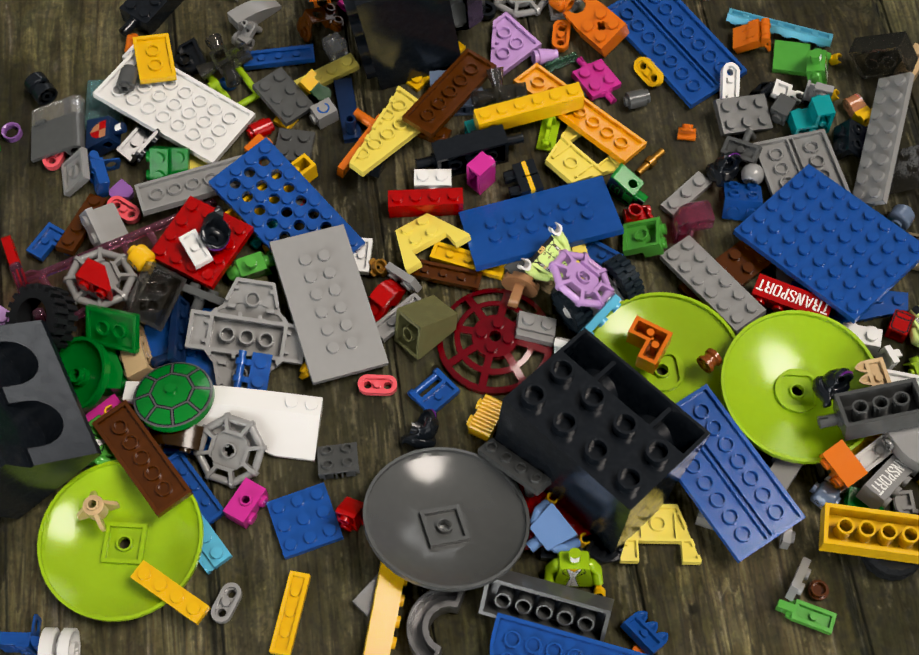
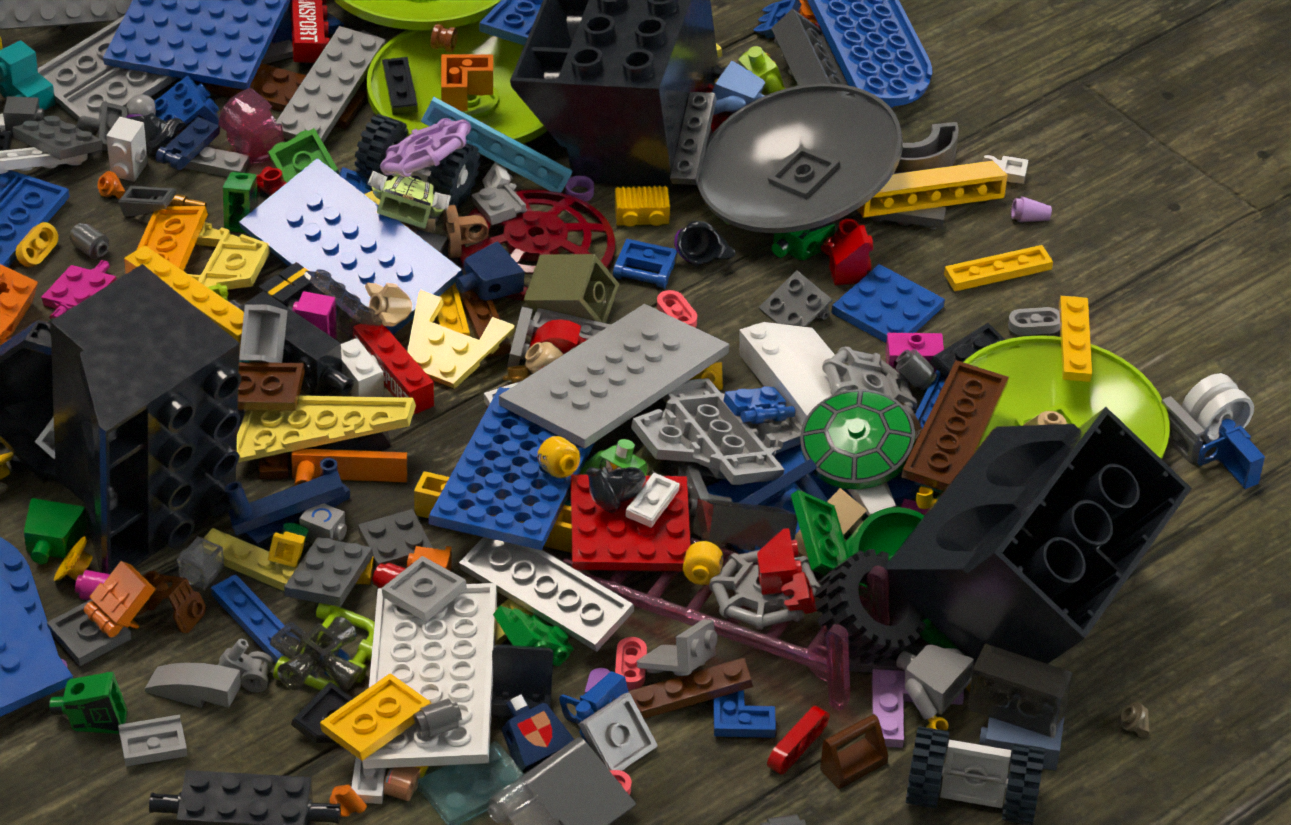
camera: 125 degrees left, 20 degrees down
black bracket [833,119,867,161] -> none
none -> white brick [106,117,148,182]
none -> dark grey slope [118,186,177,217]
none -> dark blue plate [156,117,220,170]
none -> dark blue piece [225,470,346,535]
none -> light grey panel [239,305,287,363]
none -> clear smoke bracket [304,269,383,338]
none -> tan brick [363,283,412,327]
none -> light grey plate [381,556,467,621]
none -> black tile [382,57,418,115]
none -> dark blue torso [455,241,525,301]
none -> tan head [525,342,564,374]
none -> yellow head [537,436,580,478]
none -> red tile [781,572,817,615]
none -> dark grey brick [896,349,937,390]
none -> black tile [930,323,1005,379]
none -> light grey plate [1161,396,1205,463]

